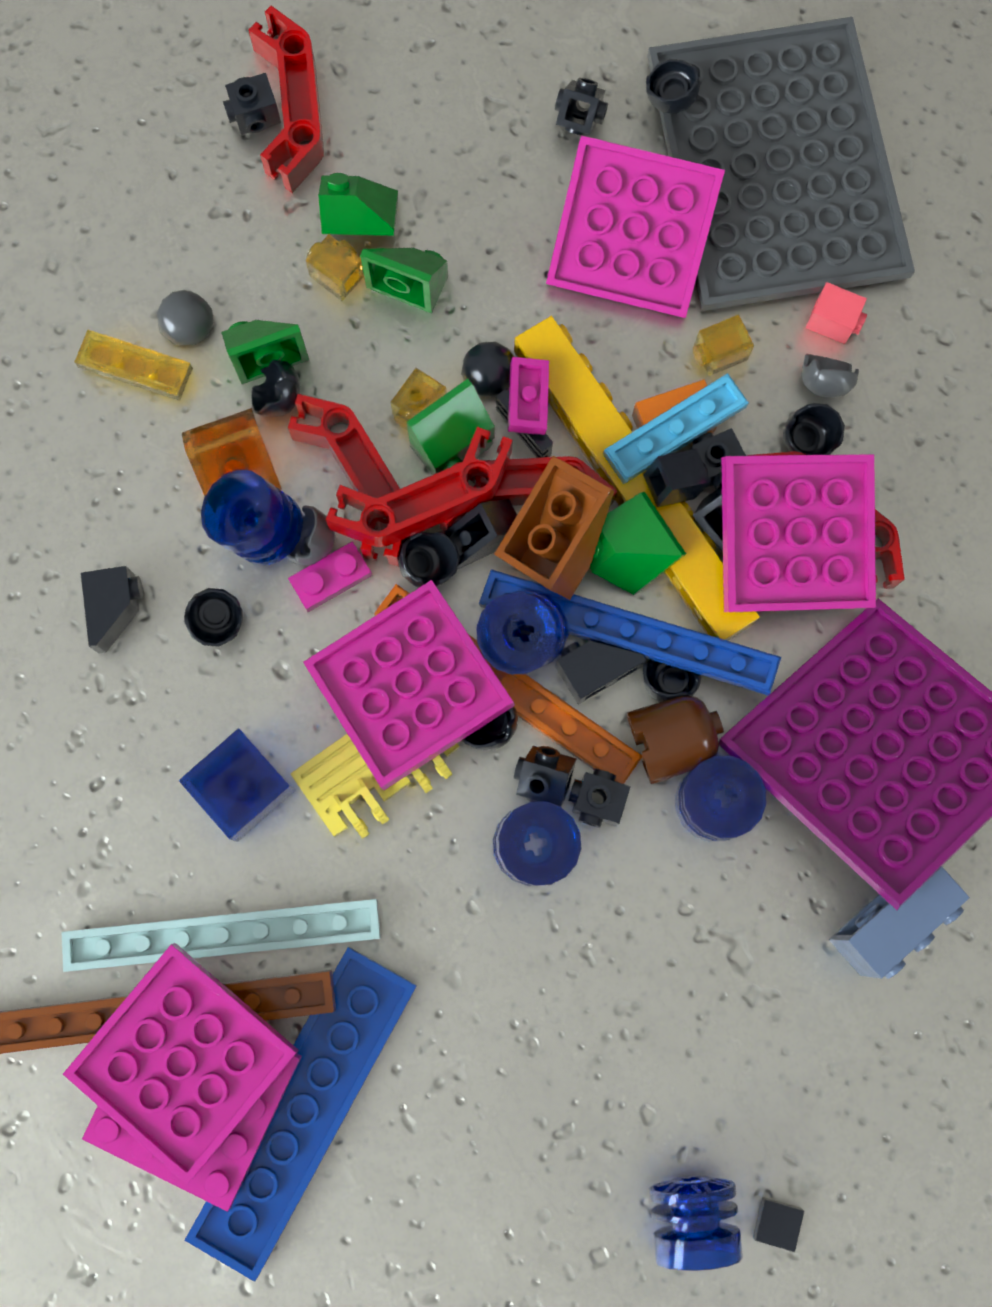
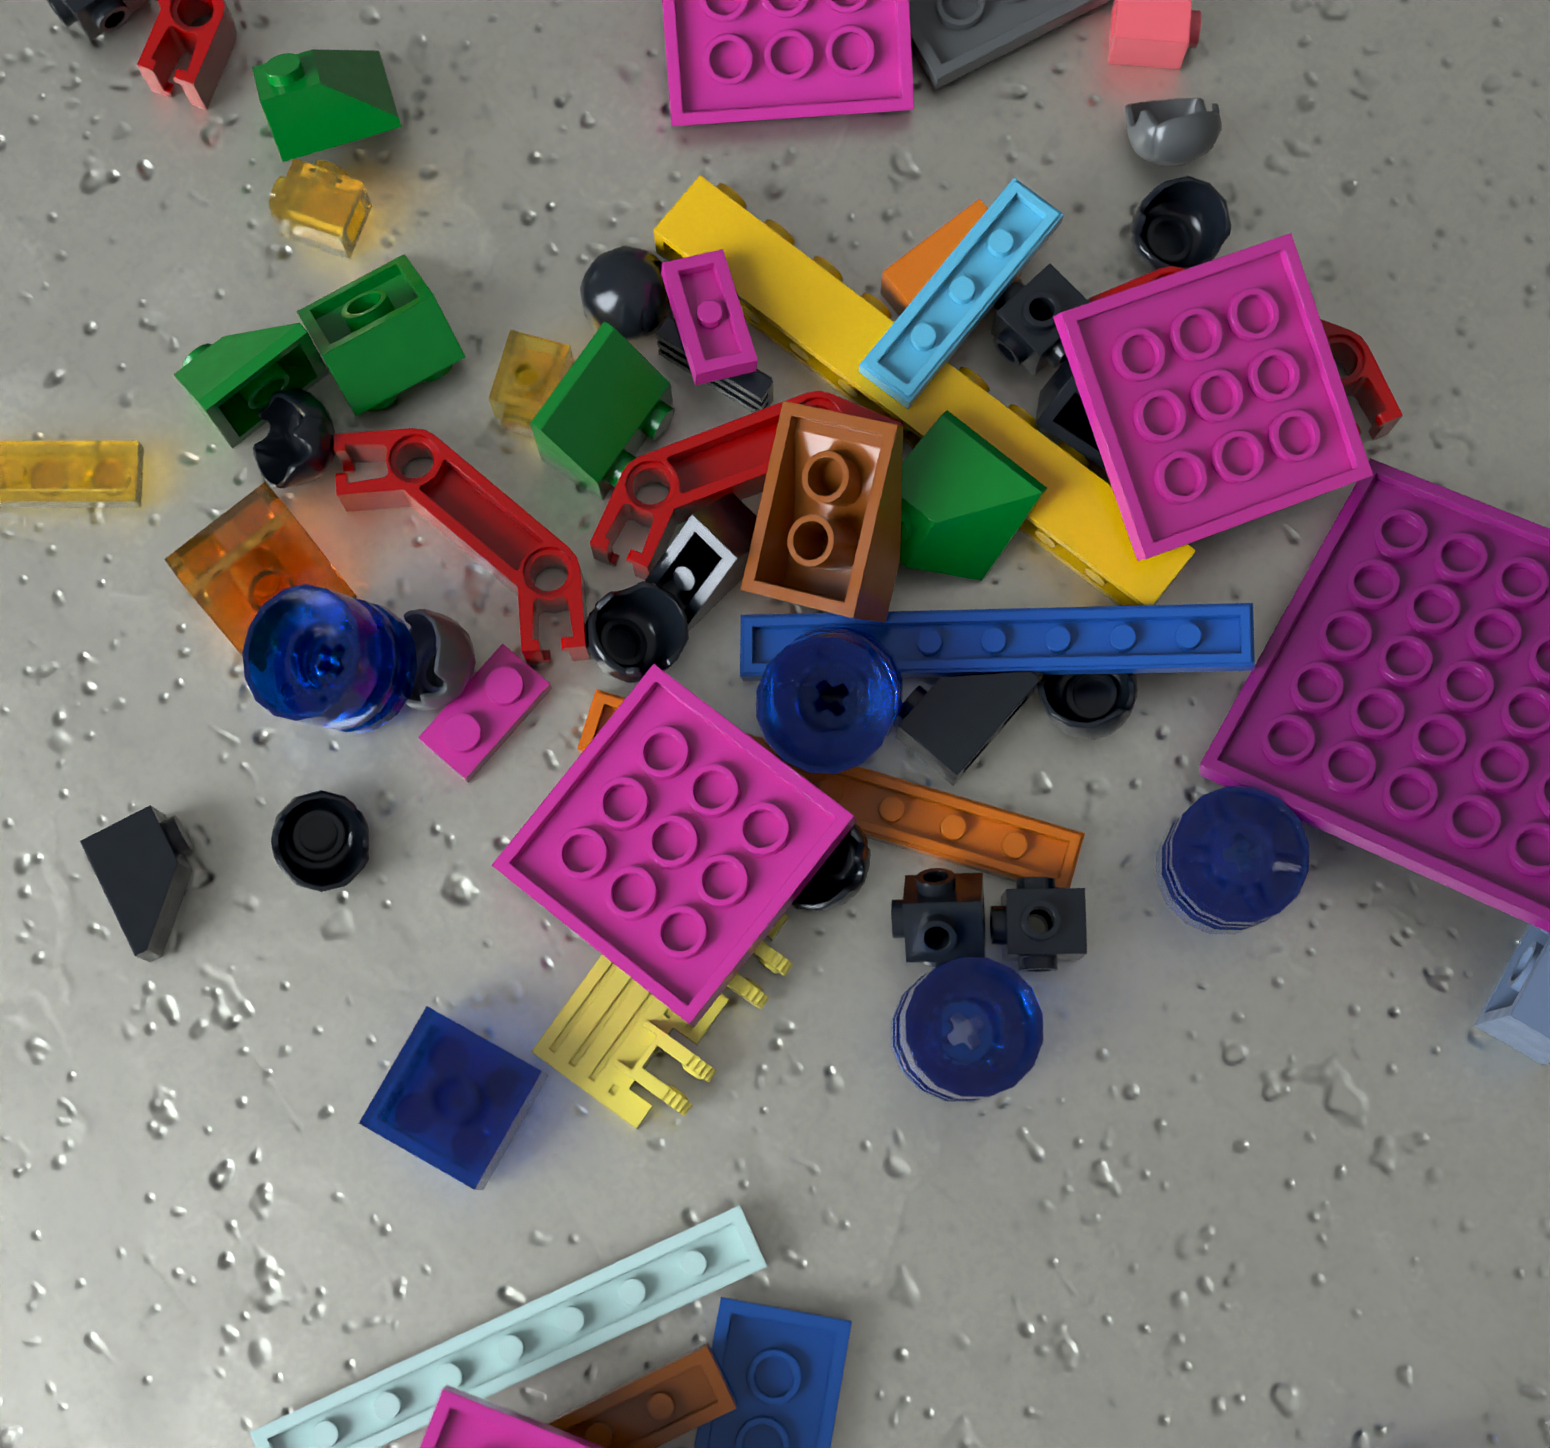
camera: 15 degrees left, 0 degrees up
dark grey hair [157,290,213,346] -> none
red piece [325,427,513,547] -> none
green slope [360,247,448,314] -> none
reddish brown cylinder [627,695,724,784] -> none
black brick [643,448,711,507] -> none
clear yellow brick [693,314,754,376] -> none
none -> green slope [296,254,466,416]

